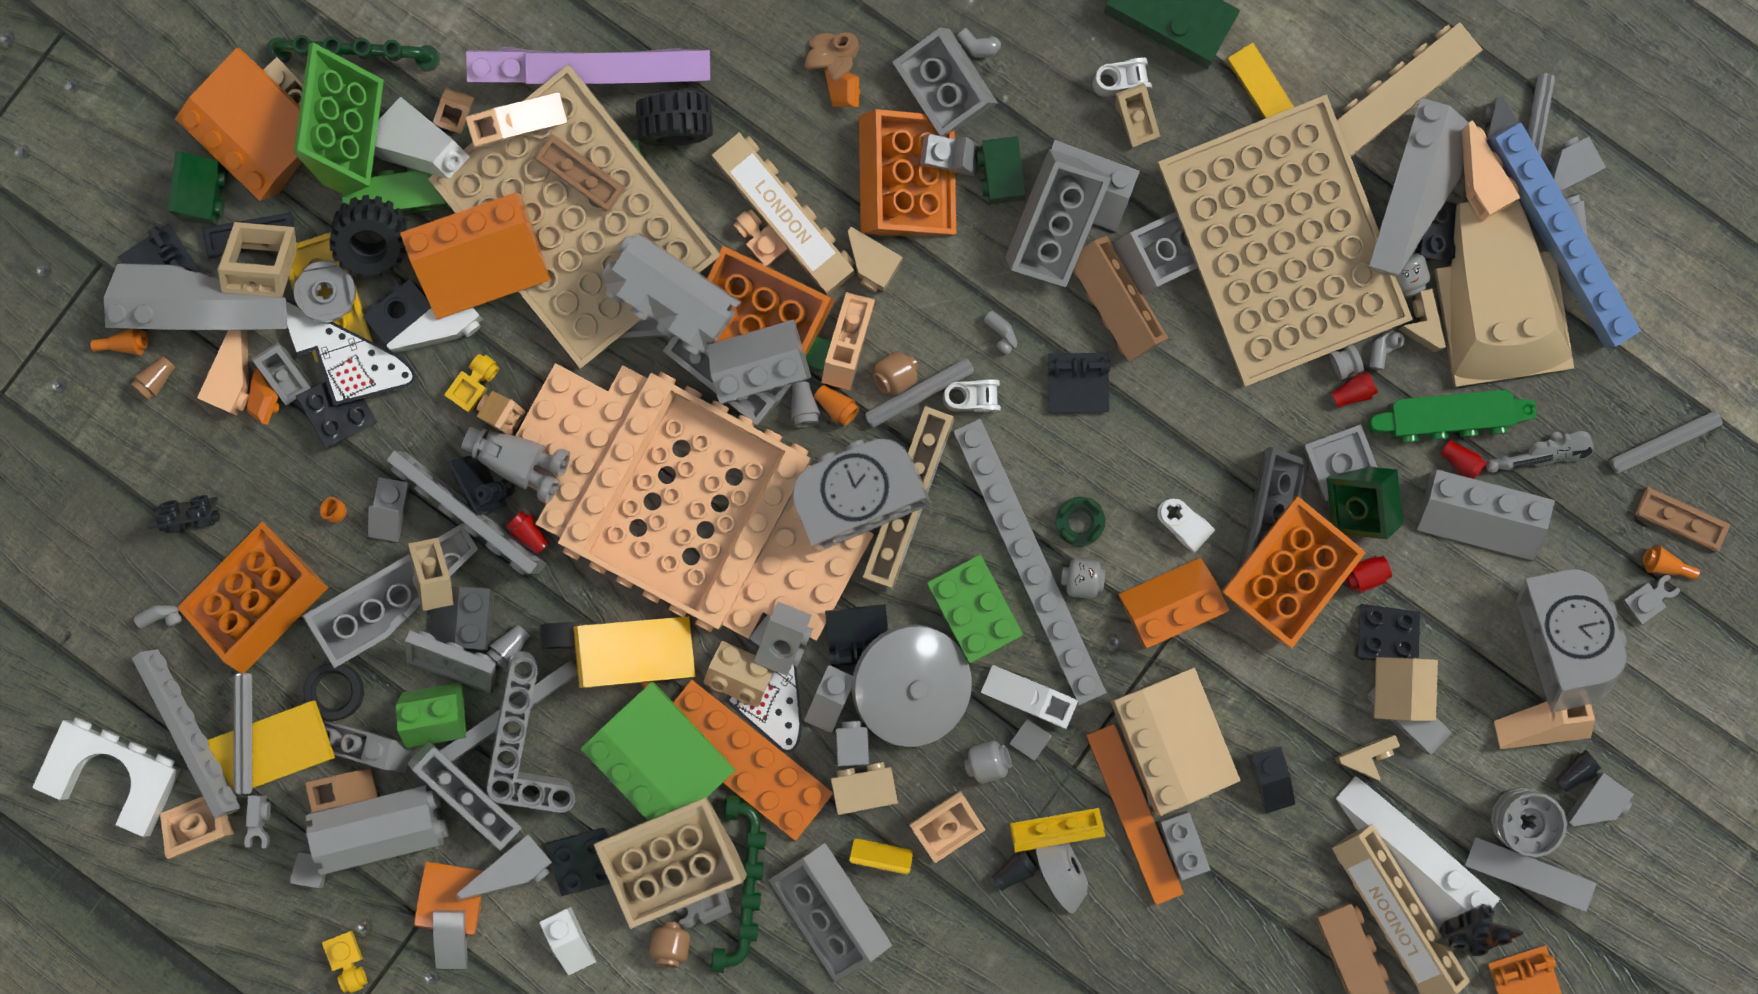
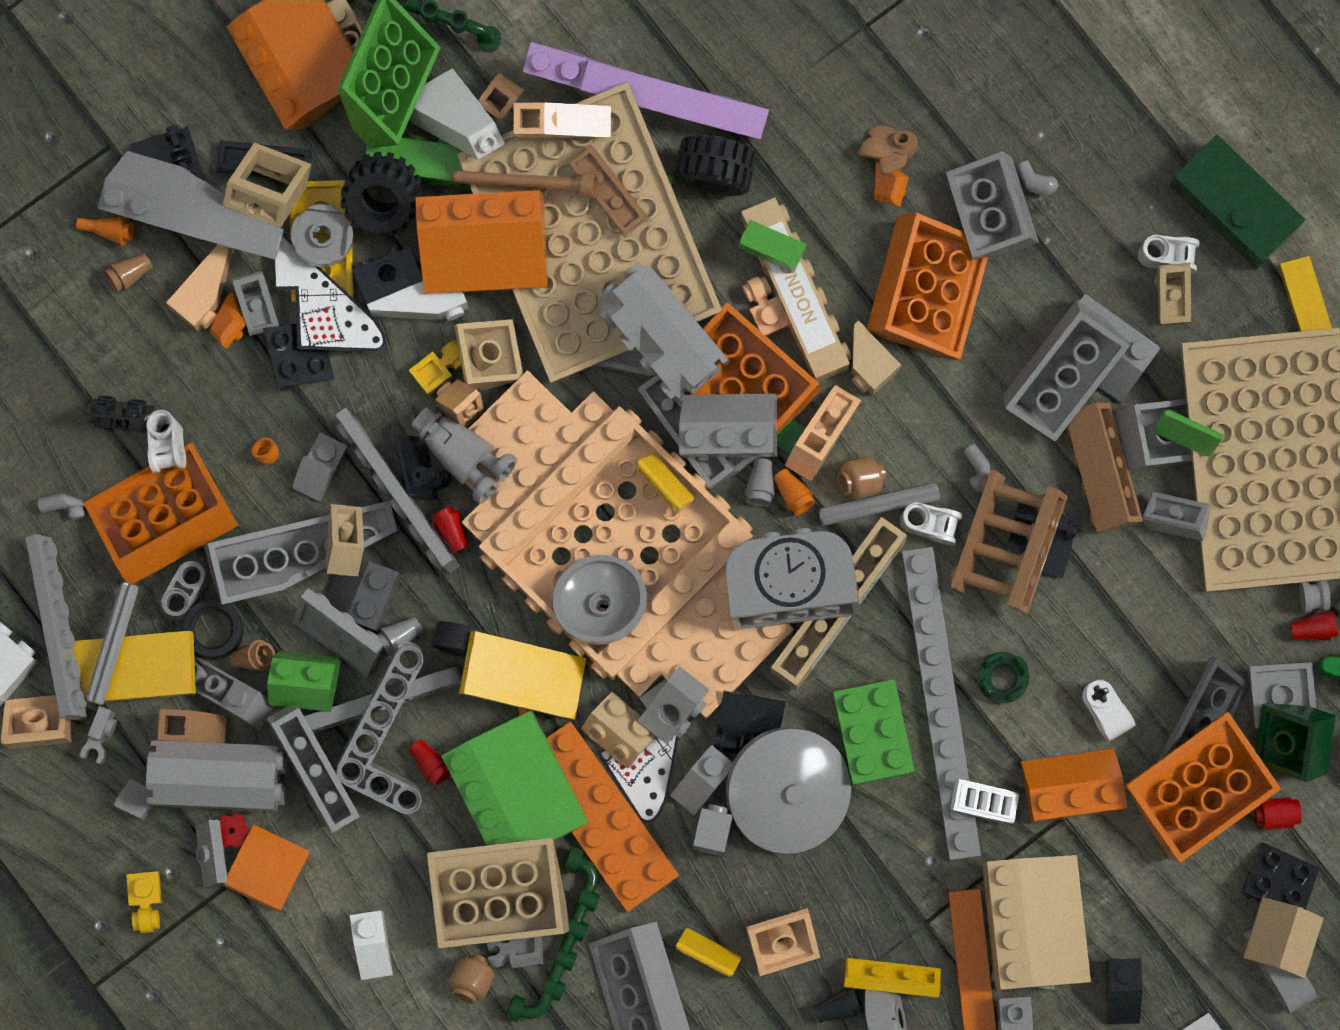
camera: 15 degrees right, 5 degrees down
dark green slope [168,151,228,225] -> none
light grey slope [433,910,468,969] -> none
light grey slope [455,835,552,902] -> none
black hinge [545,828,611,896] -> none
tan brick [831,762,898,815] -> none
light grey slope [920,134,979,176] -> none
light grey head [964,740,1012,784] -> none
dark green brick [977,136,1026,205] -> none
white slope [981,665,1078,729] -> none
light grey slope [1009,719,1052,761] -> none
light grey head [1061,558,1106,599] -> none
tan slope [1334,735,1400,781] -> none
none -> white piece [146,410,186,473]
none -> light grey beam [161,561,209,620]
none -> light grey plate [195,819,228,888]
none -> red plant [220,813,250,848]
none -> medium nougat cone [230,640,275,671]
none -> red cone [408,739,451,786]
none -> medium nougat piece [451,171,599,198]
none -> tan slope [454,319,523,391]
none -> light grey dish [553,555,647,645]
none -> yellow slope [637,454,694,514]
none -> bright green slope [738,220,807,273]
none -> medium nougat fence [950,469,1068,614]
none -> white slope [950,779,1019,824]
none -> light grey slope [1142,492,1211,541]
none -> bright green slope [1154,409,1223,456]

